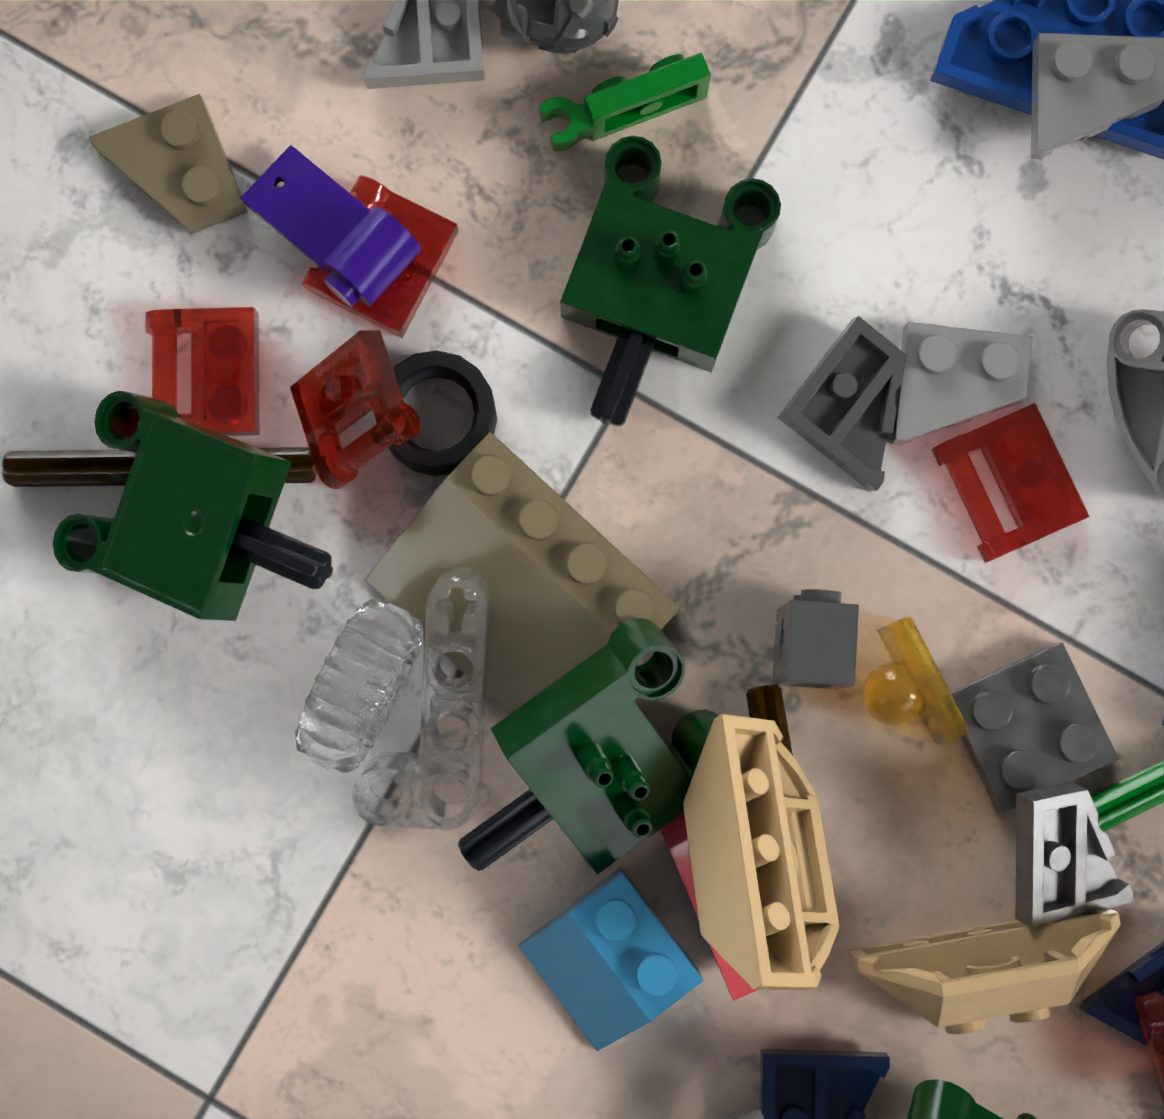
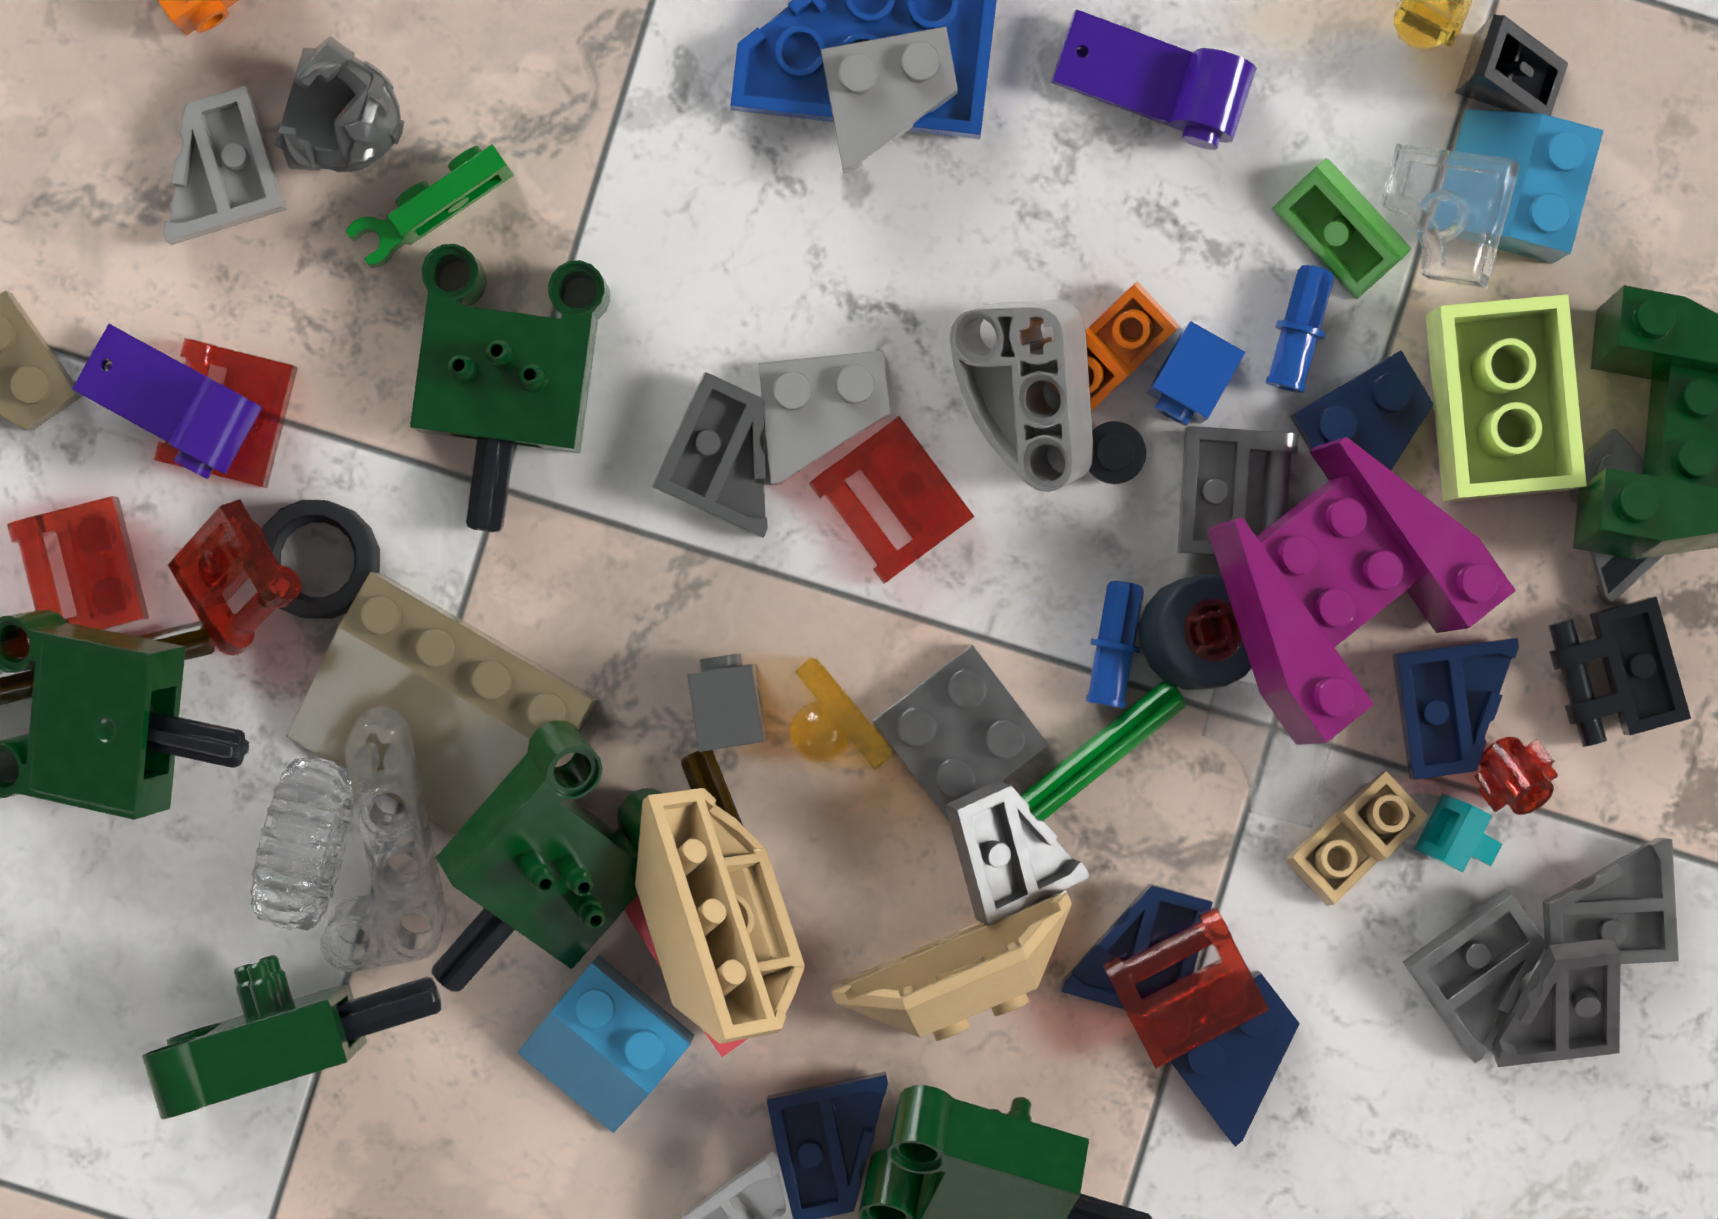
camera: 15 degrees left, 5 degrees up
none -> dark green piece [142,955,441,1119]

